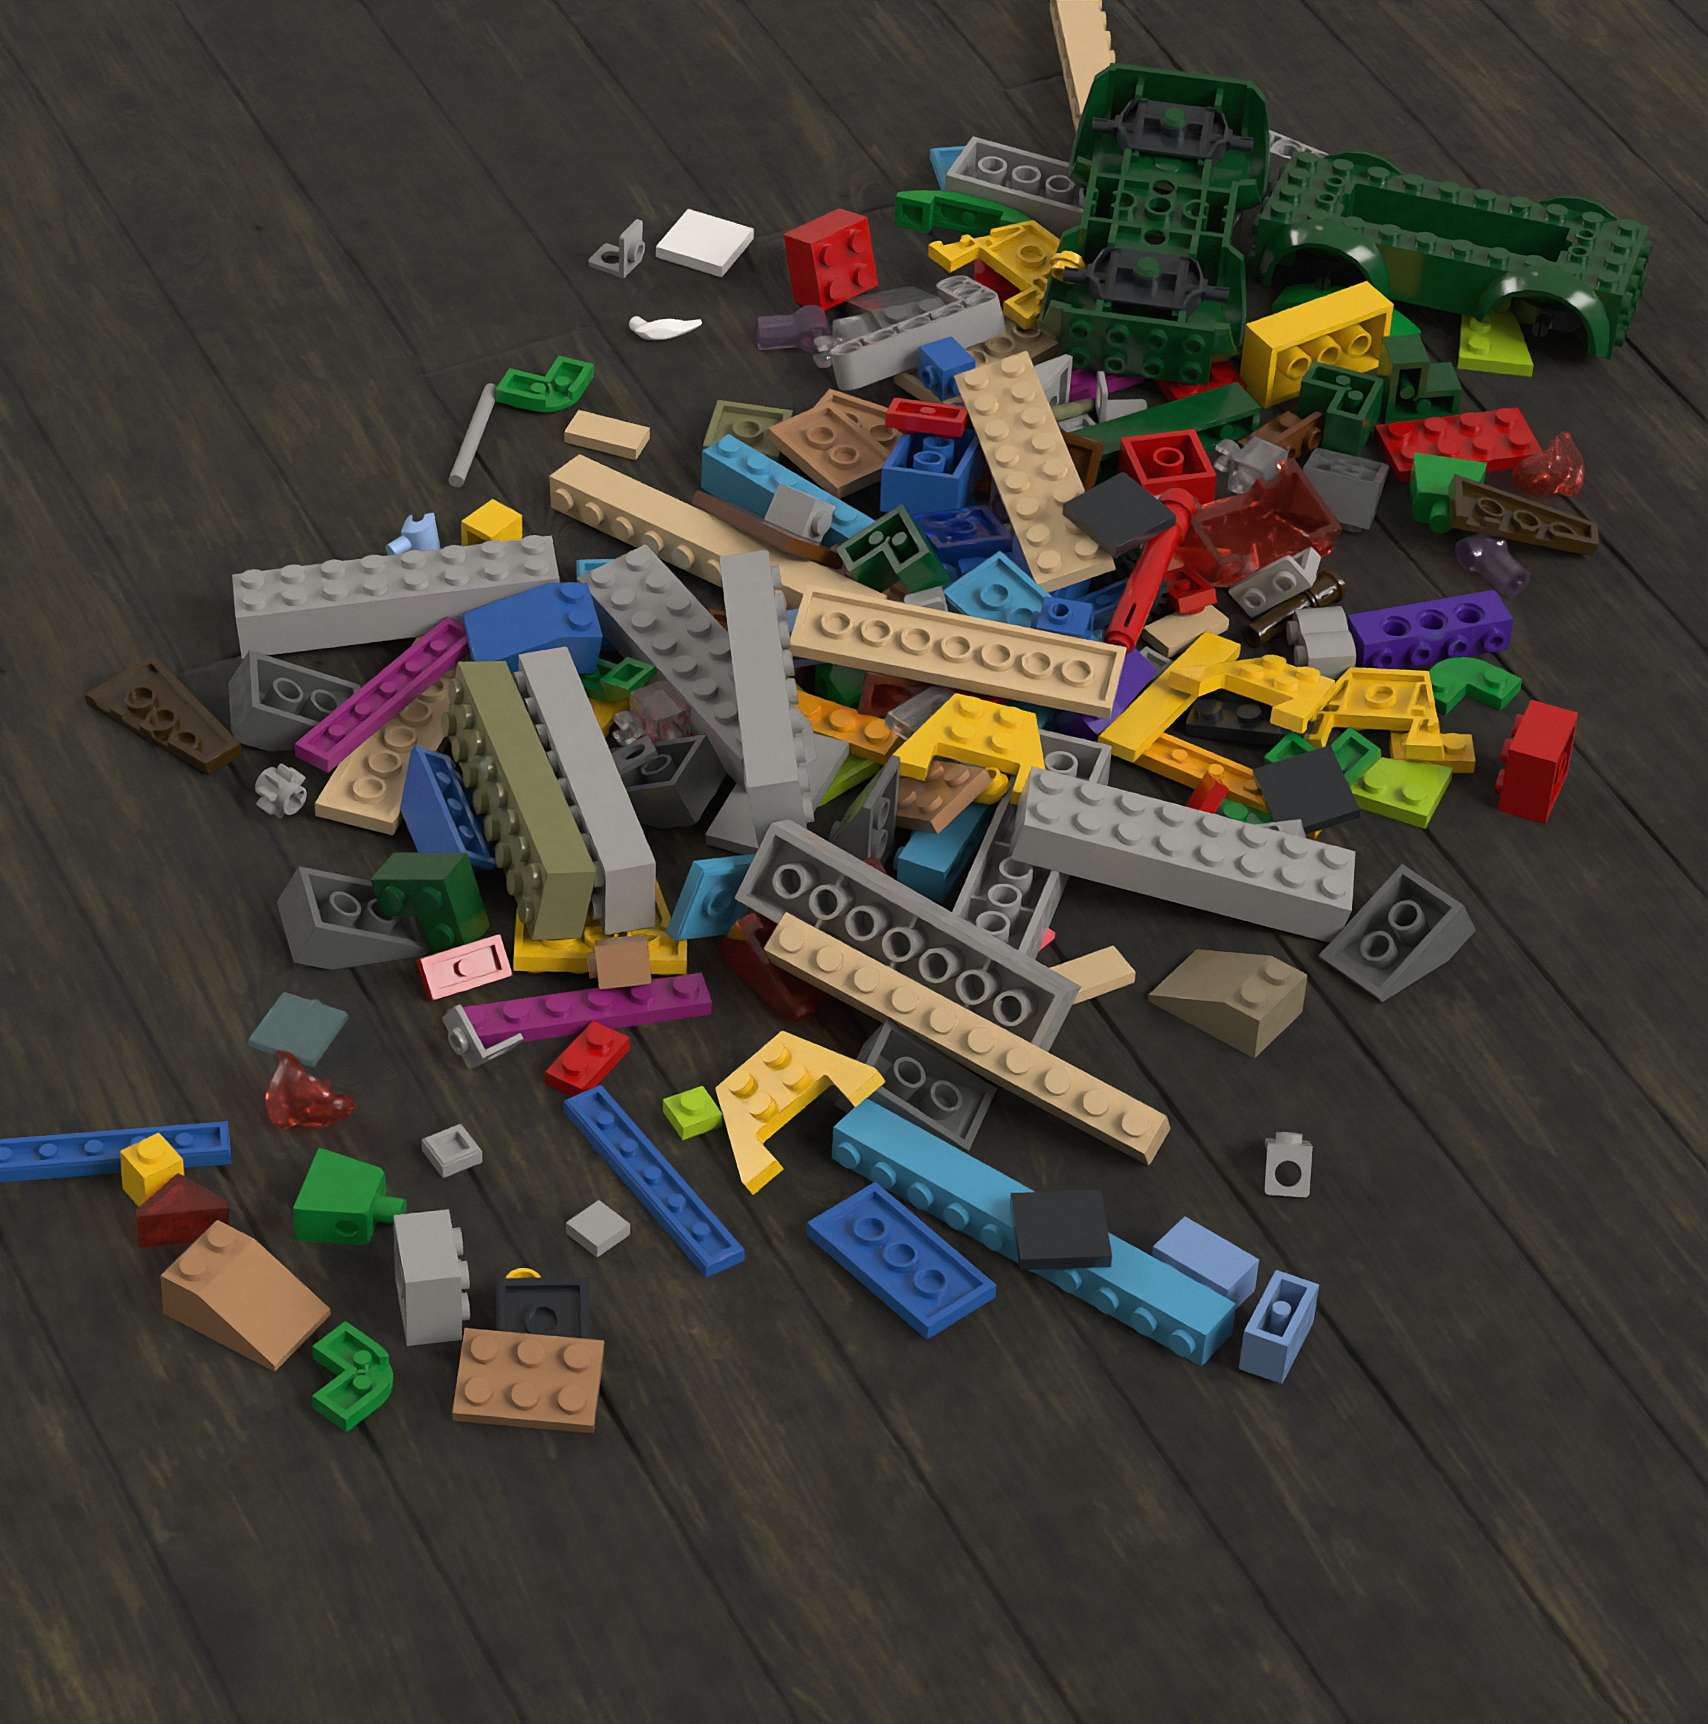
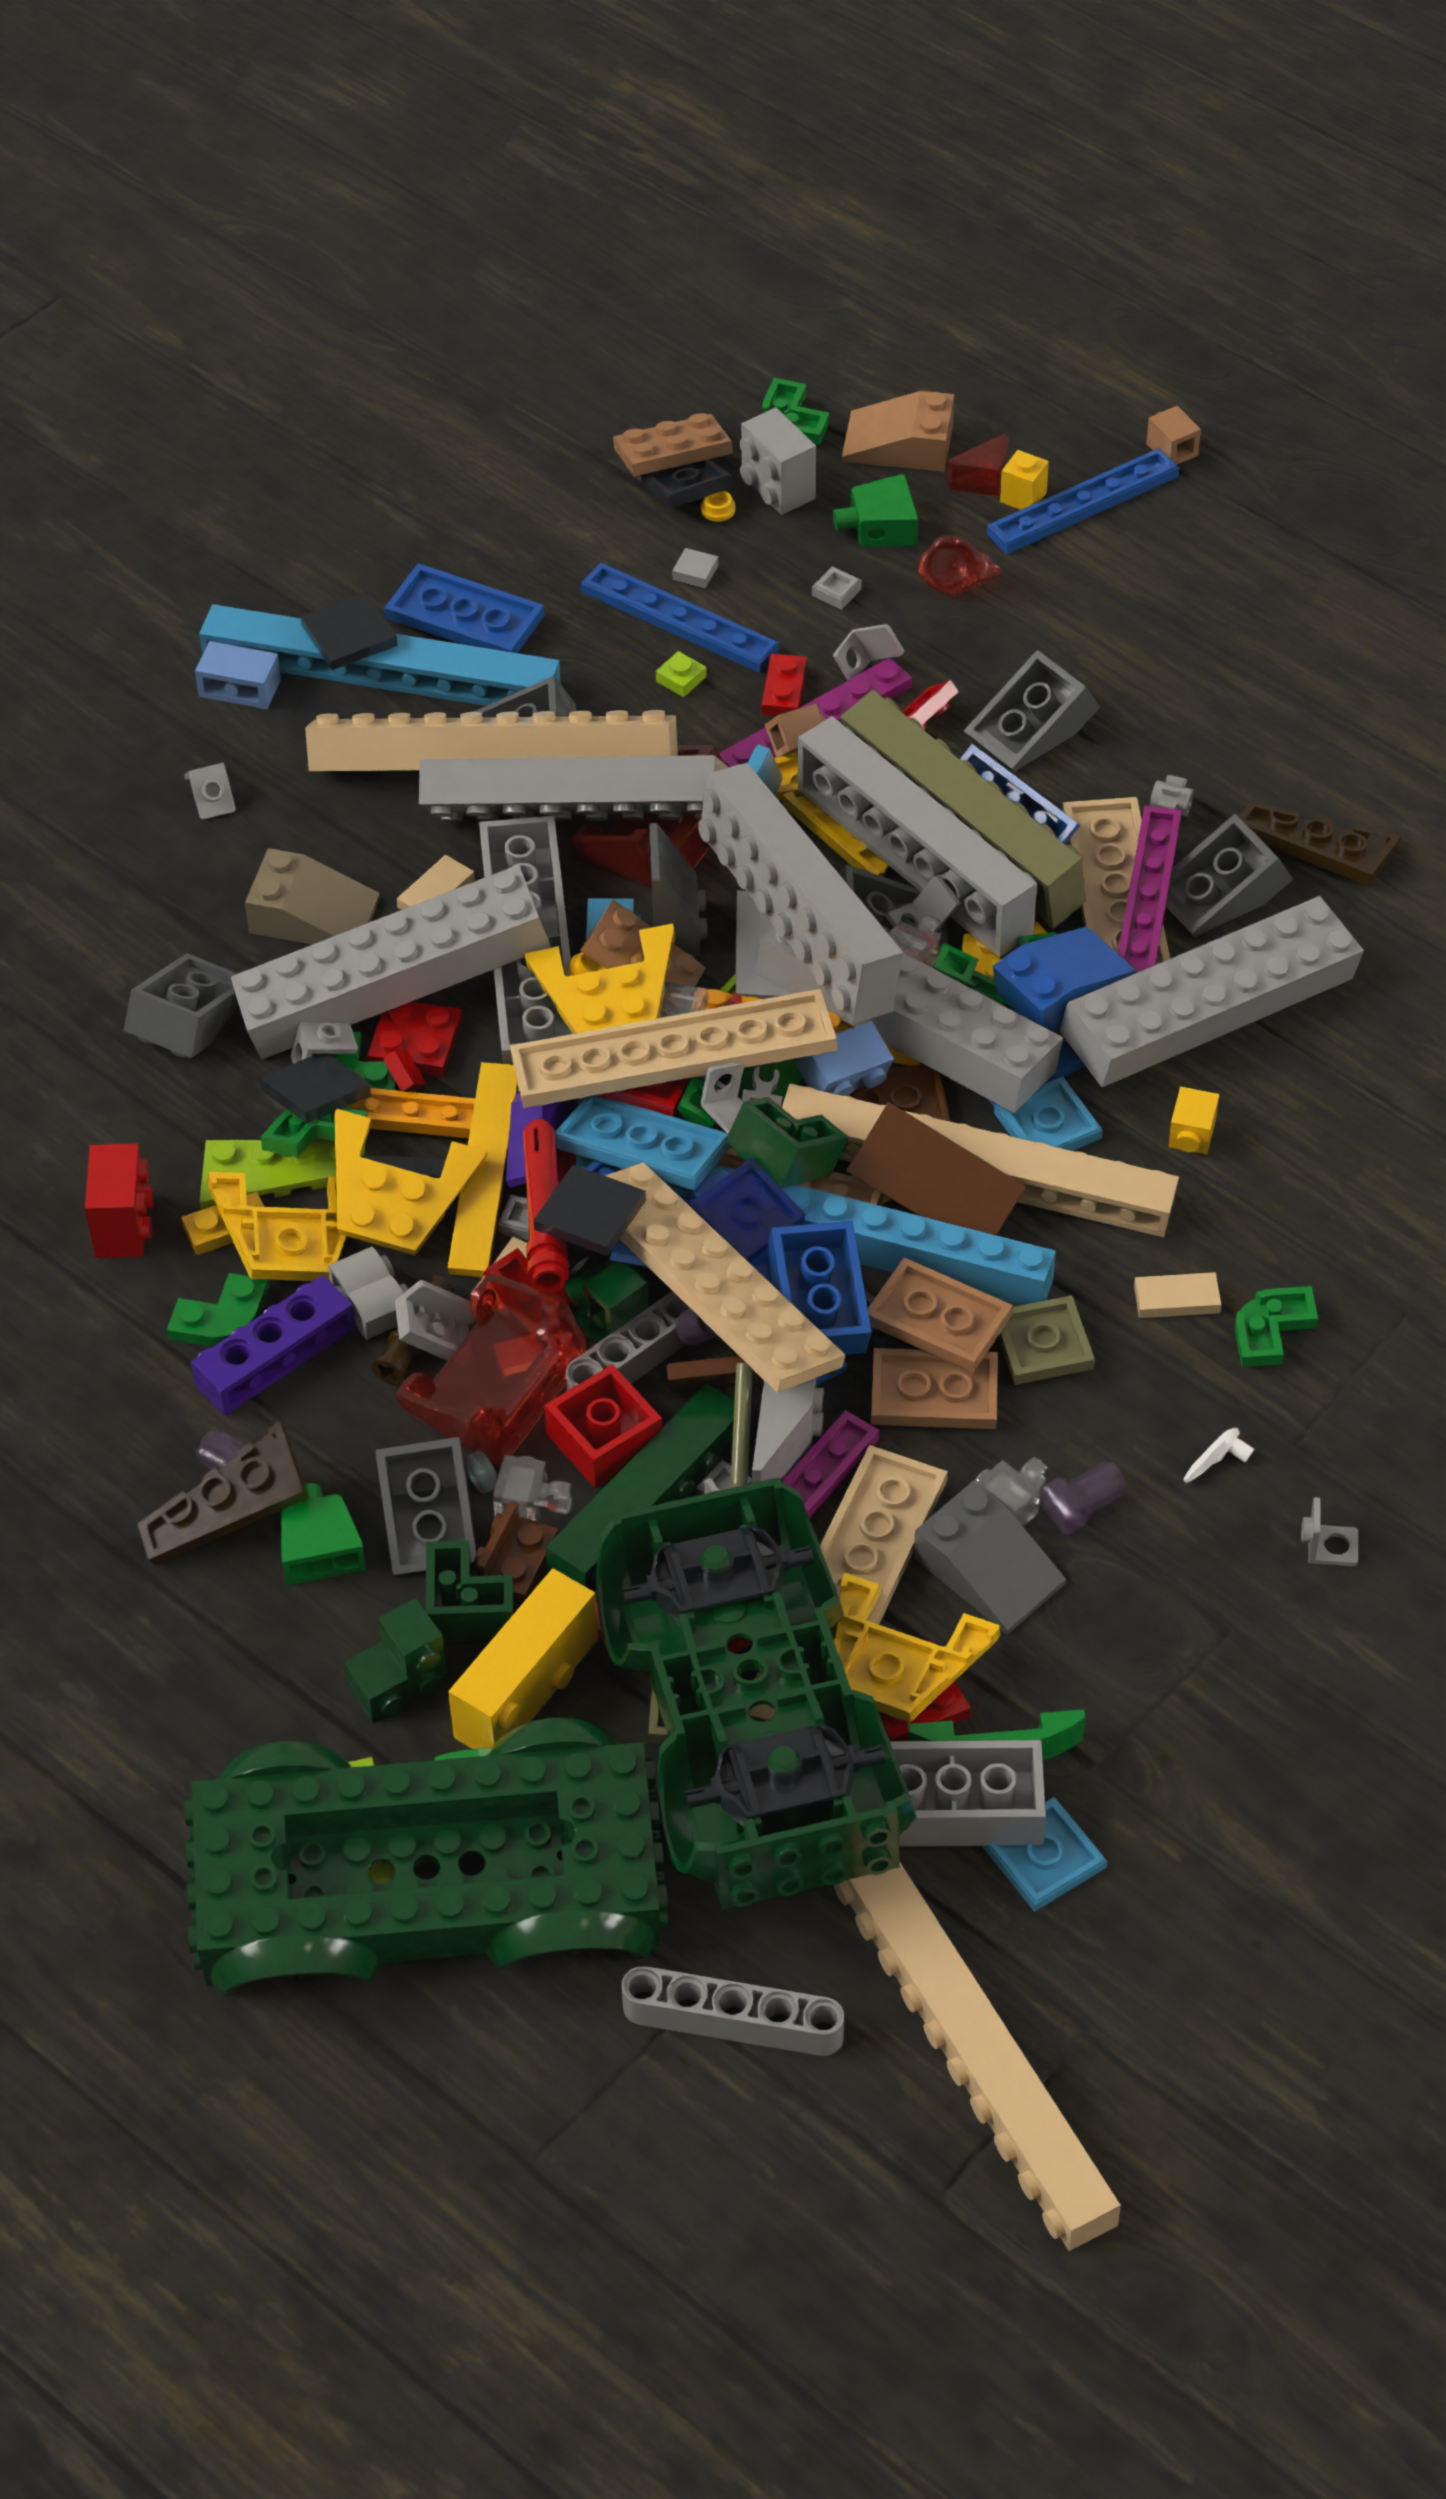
camera: 160 degrees right, 10 degrees up
clear light blue piece [248,992,348,1068] -> none
dark green brick [370,852,490,953] -> none
light blue piece [385,513,440,555] -> none
light grey bar [449,383,497,487] -> none
white tile [656,209,754,277] -> none
yellow wing [715,1031,886,1195] -> none
light grey brick [764,483,836,543] -> none
red brick [783,208,878,312] -> none
light grey beam [829,276,1006,390] -> none
red plate [885,398,969,439] -> none
blue brick [918,336,976,402] -> none
blue brick [1030,596,1093,640] -> none
yellow plate [1050,251,1087,284] -> none
medium blue brick [1239,1270,1319,1384] -> none
red plate [1373,407,1544,483] -> none
clear red hair [1511,431,1585,497] -> none

